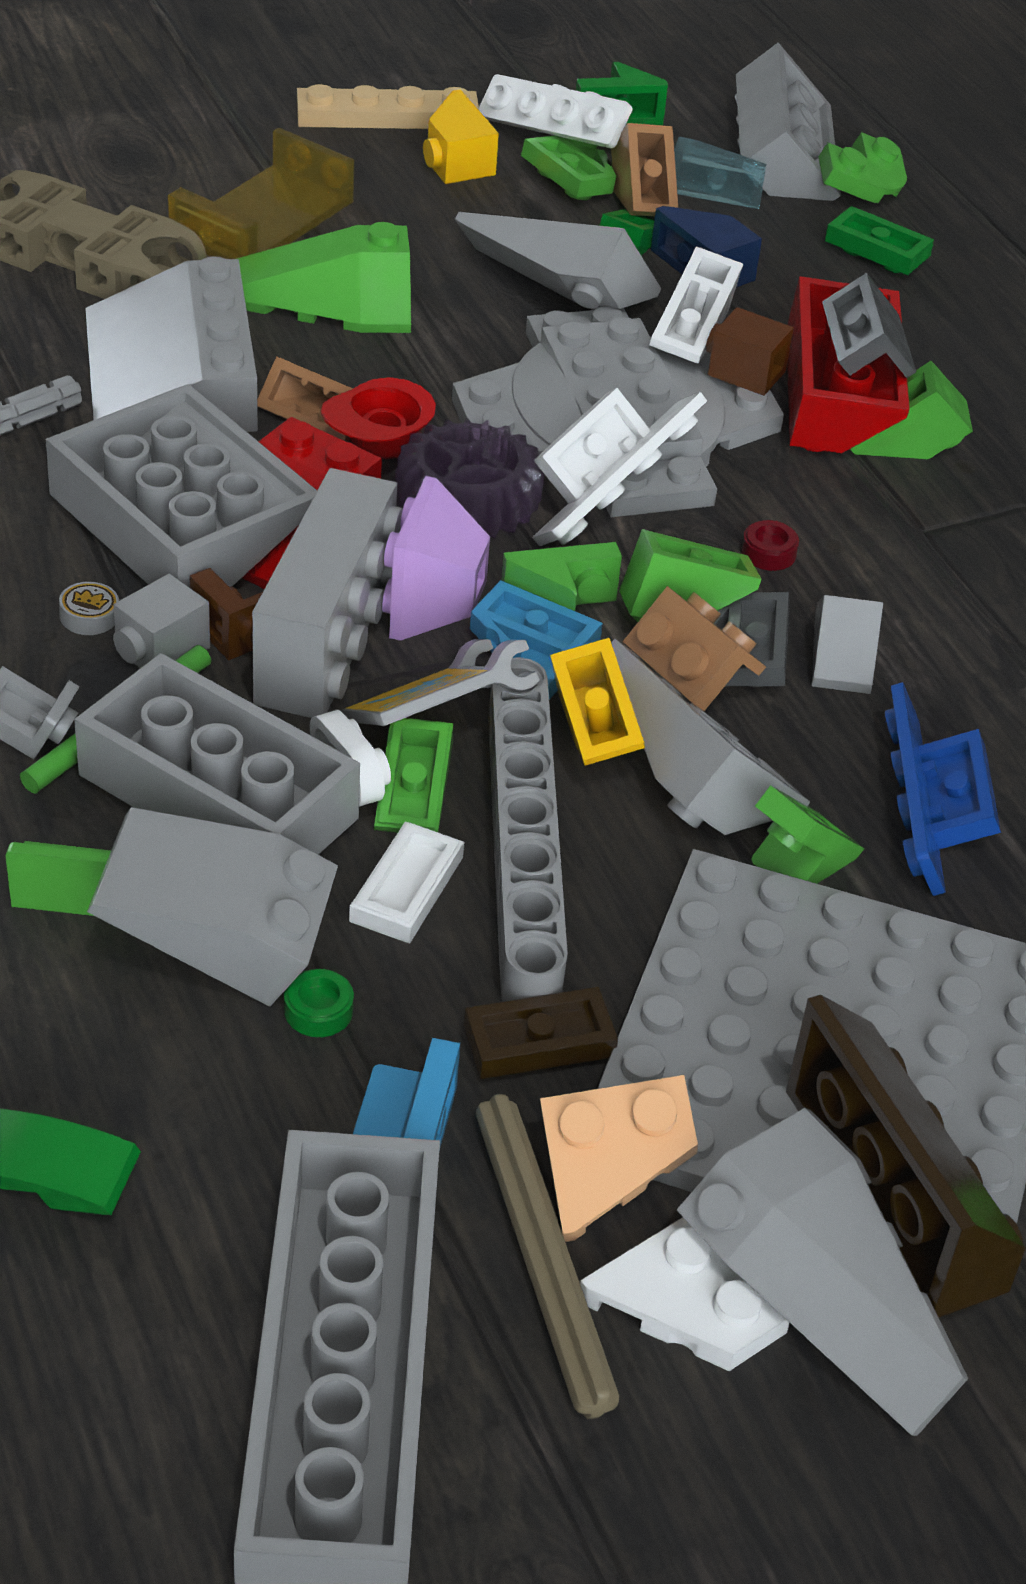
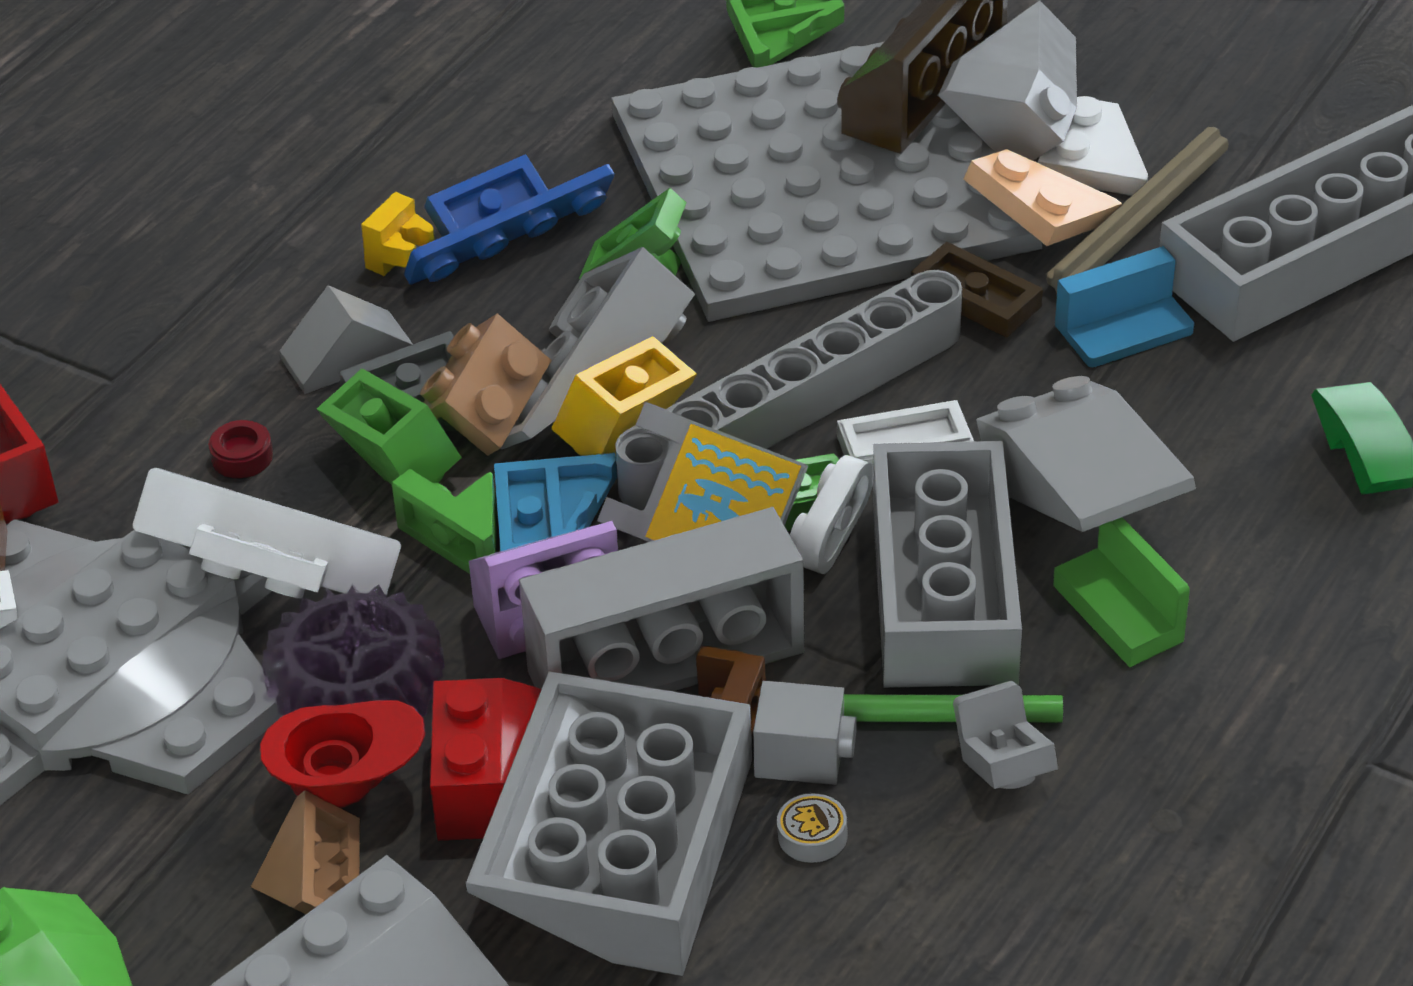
camera: 120 degrees left, 0 degrees up
none -> yellow tile [361,192,434,276]

